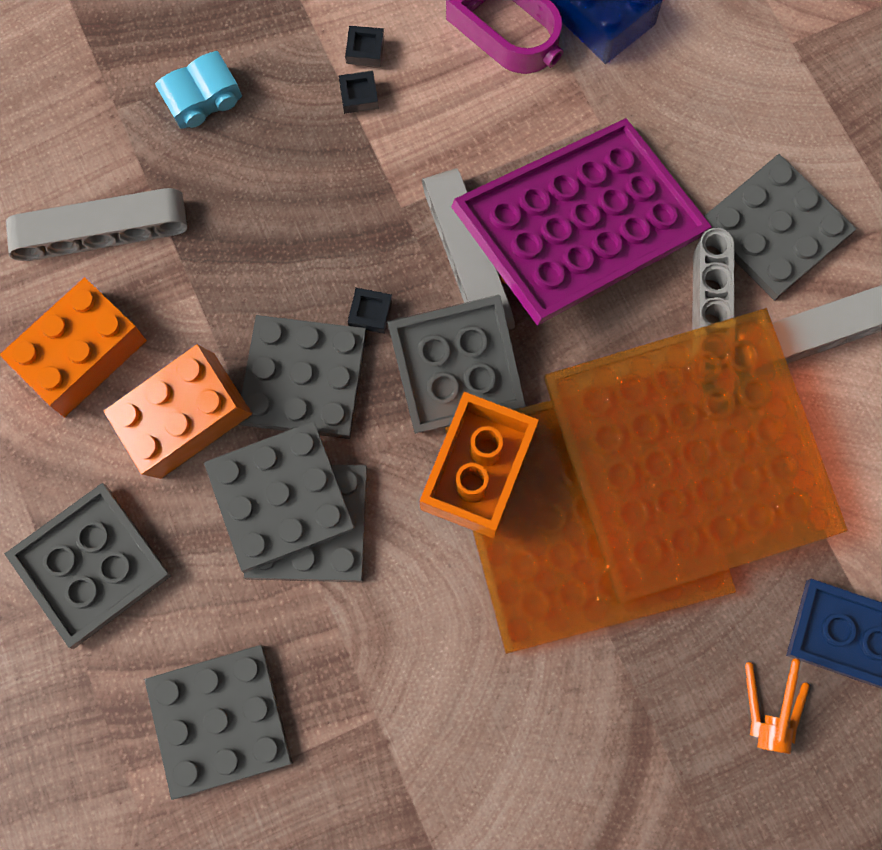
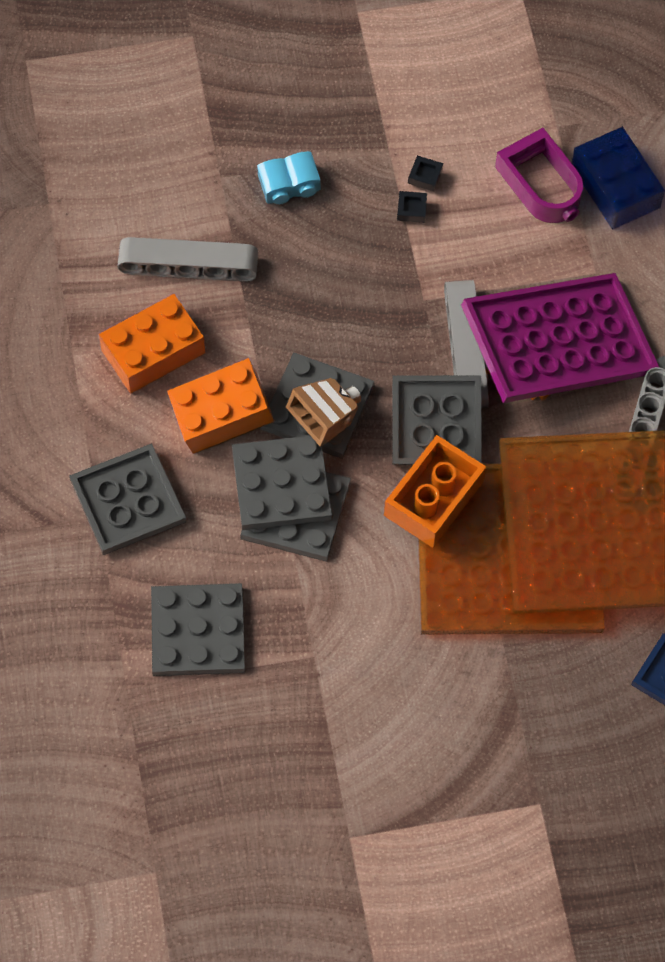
camera: 10 degrees right, 10 degrees down
black plate [347,287,393,334] -> none
orange plant [745,658,810,754] -> none
none -> medium nougat torso [286,378,361,447]

